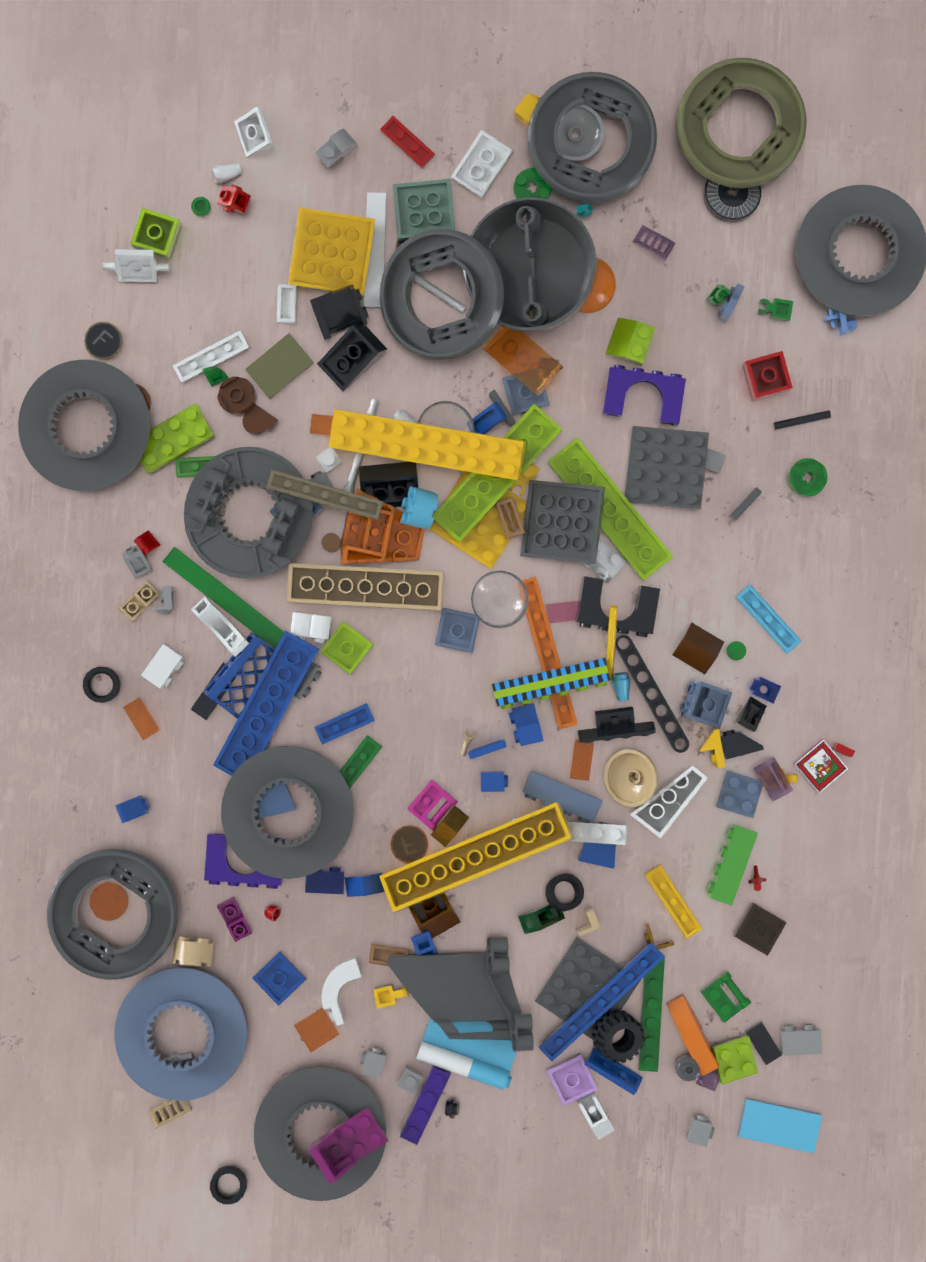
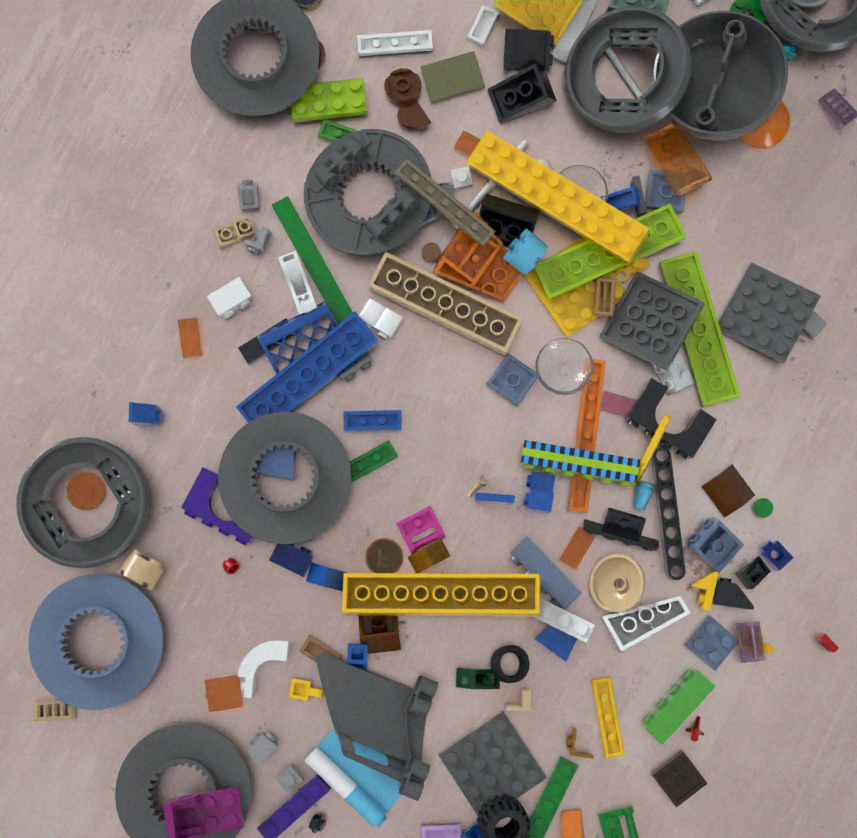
camera: 25 degrees right, 5 degrees down
black tyre [82,666,121,703] -> none
red tile [134,530,160,555] -> none
white piece [168,1052,193,1062] -> none
green tile [202,367,228,387] -> none
black tyre [210,1166,247,1205] -> none
magenta slope [217,897,252,942] -> none
blue tile [252,951,307,1006] -> none
lime plate [320,622,374,675] -> none
blue brick [481,771,508,792] -> none
blue plate [539,942,665,1061] -> none
dark purple arch [602,365,686,426] -> none
lime slope [605,317,656,366] -> none
dark grey tile [729,487,762,521] -> none
medium azure tile [735,584,801,654] -> none
tile [794,739,848,793] -> none

